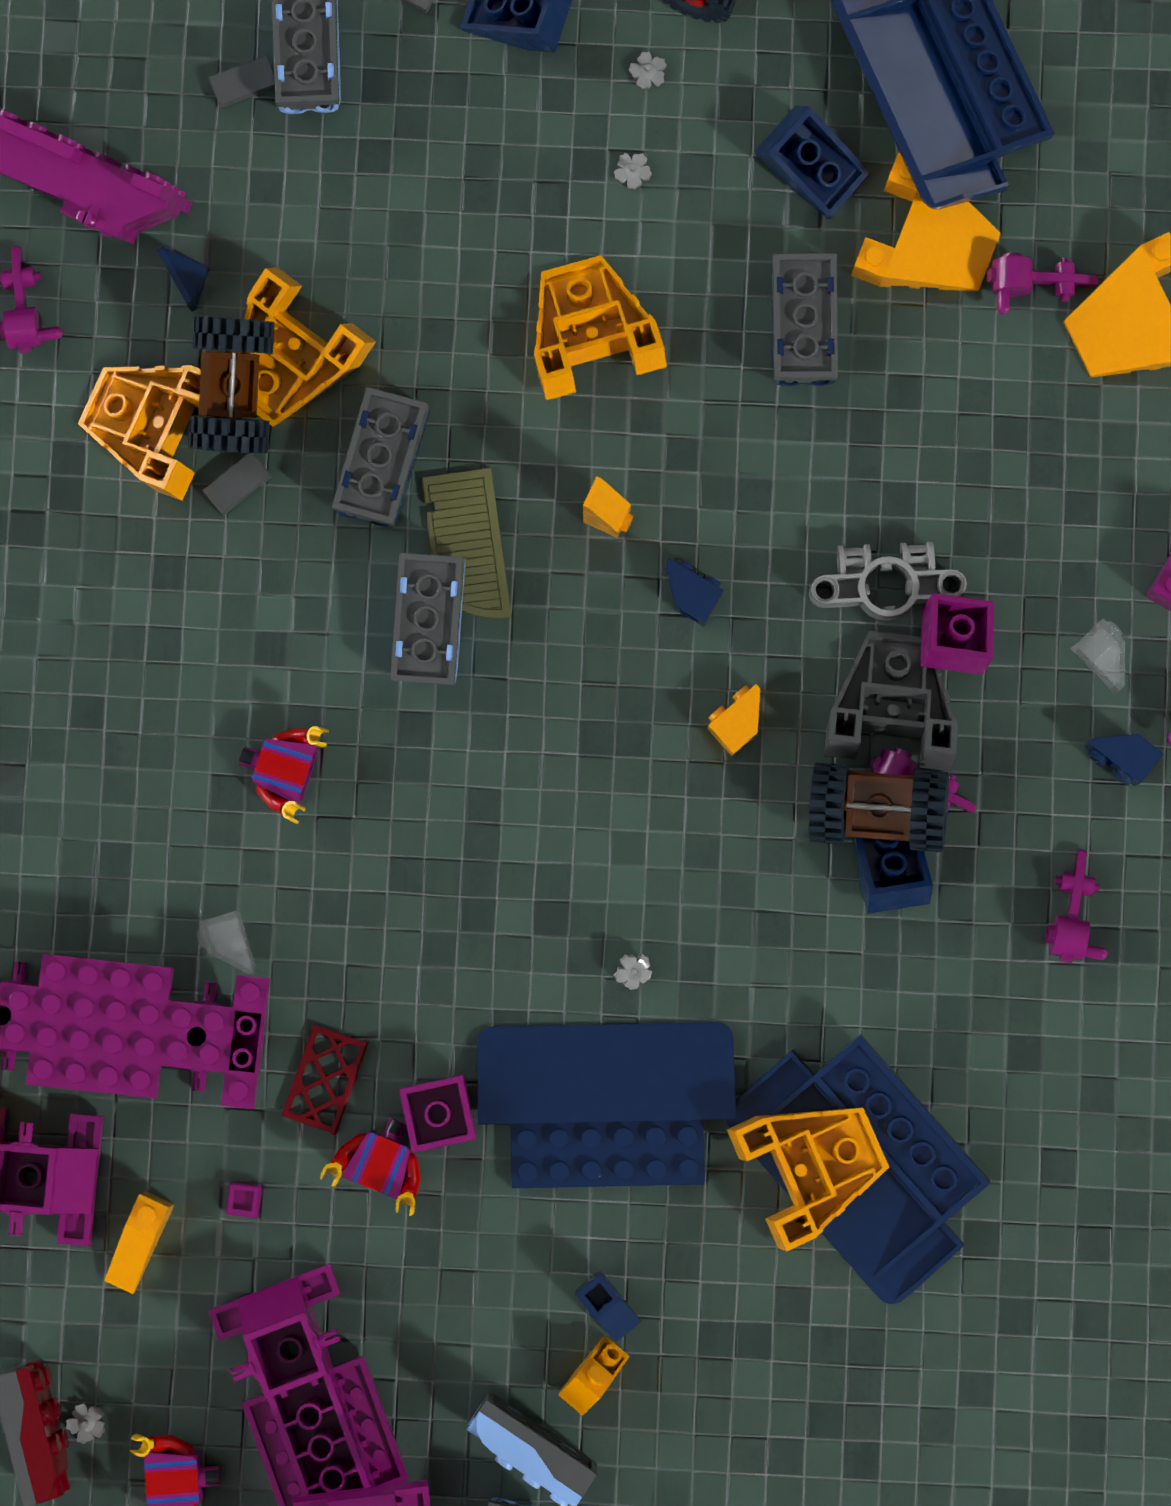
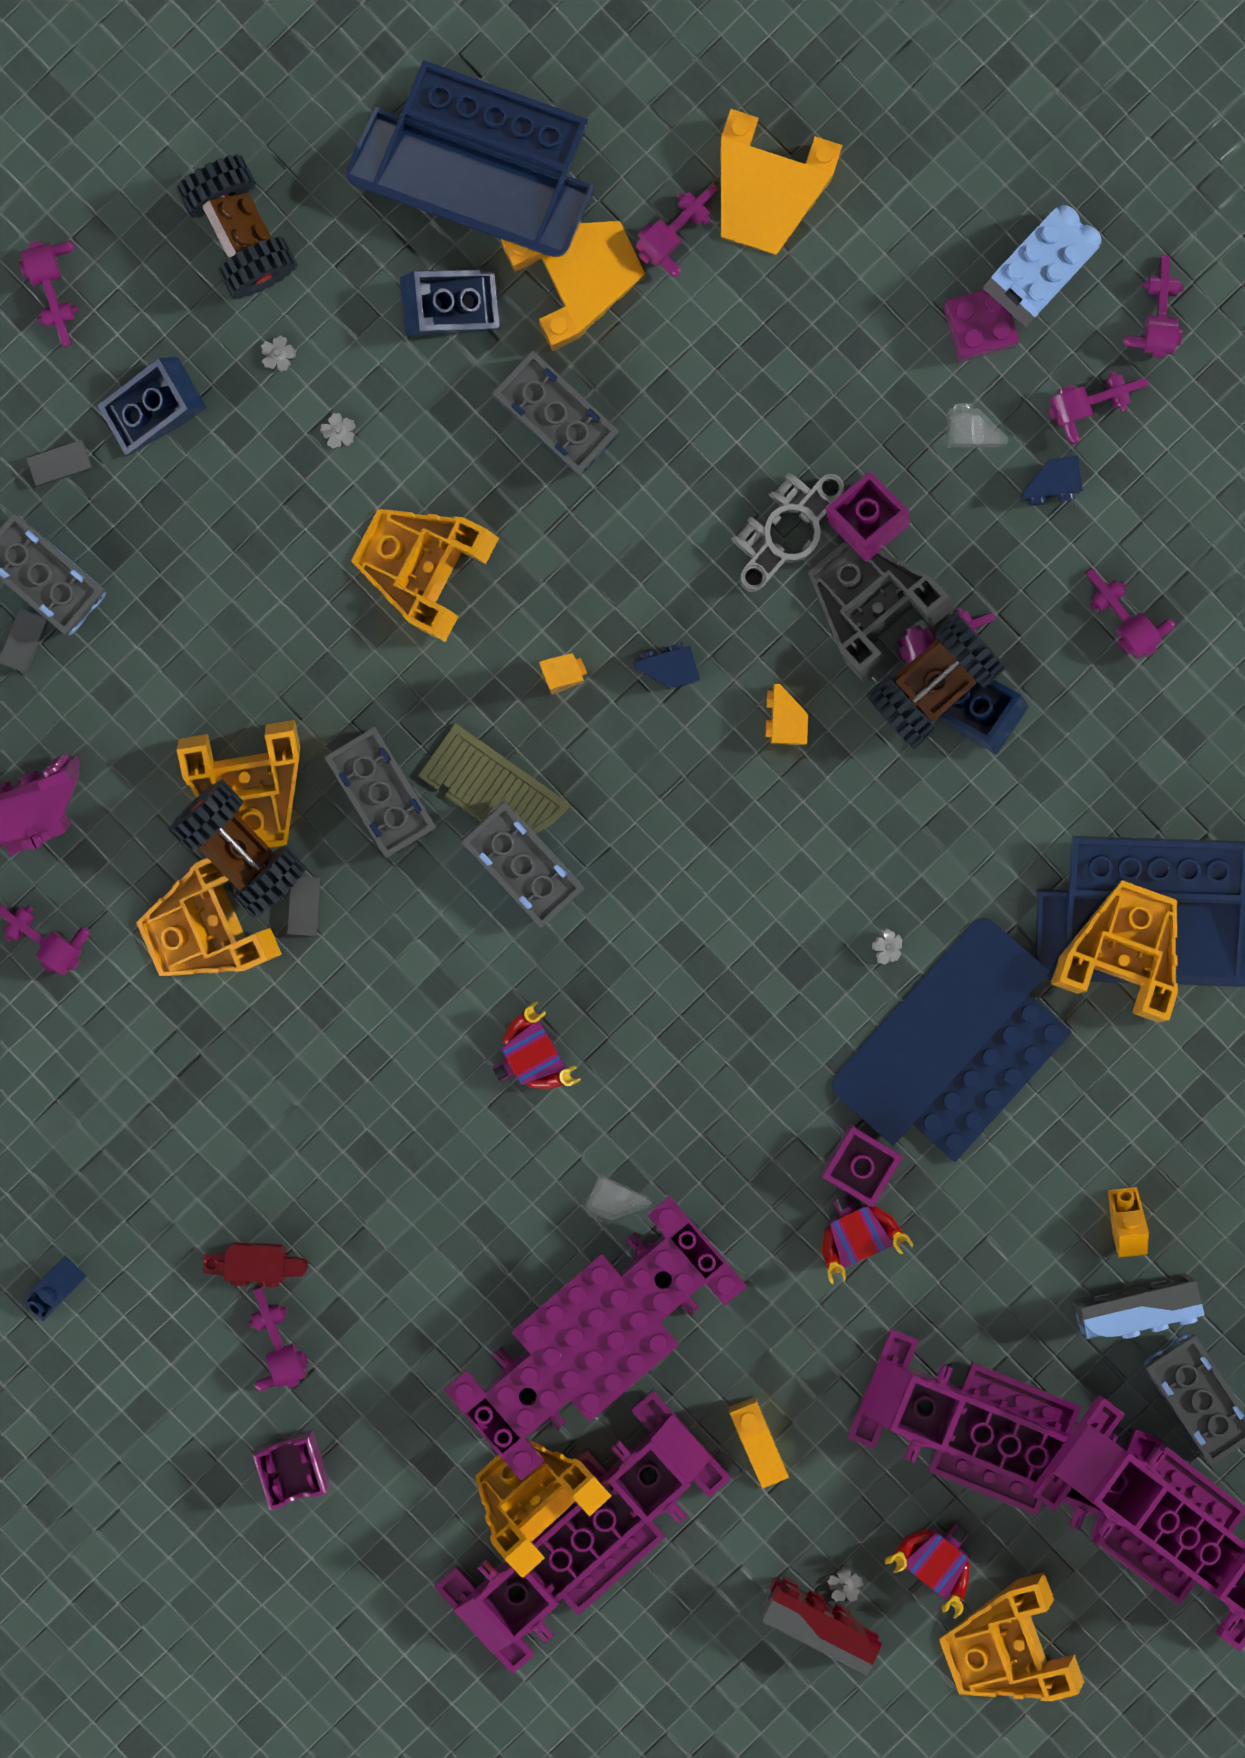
camera: 50 degrees left, 5 degrees up
dark blue slope [157,247,209,312] -> none
magenta tile [226,1182,263,1218] -> none
dark red window [281,1024,368,1135] -> none
dark blue slope [575,1270,641,1342] -> none

